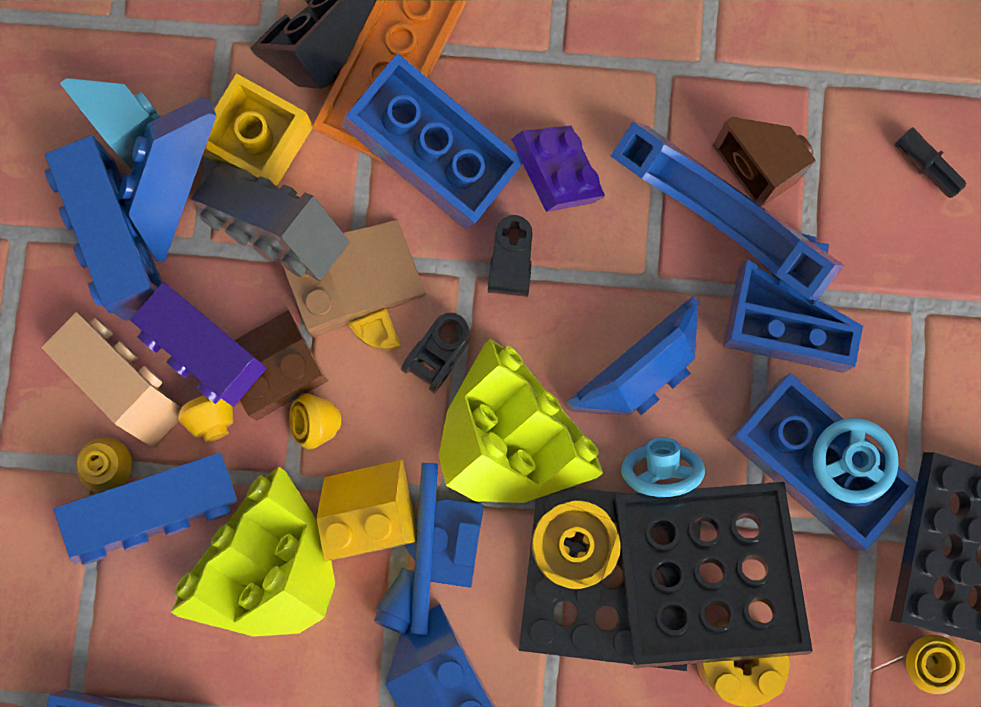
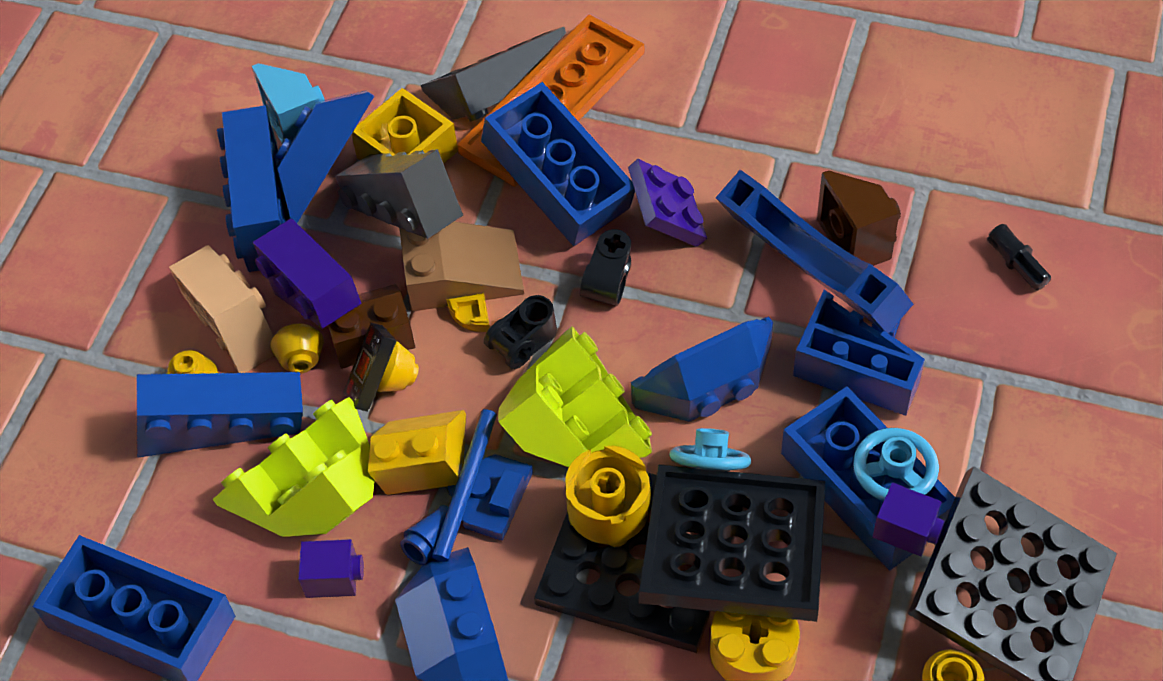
camera: 15 degrees right, 25 degrees down
none -> dark purple brick [298,539,364,598]
none -> black tile [343,323,396,412]
none -> dark purple brick [873,482,945,557]

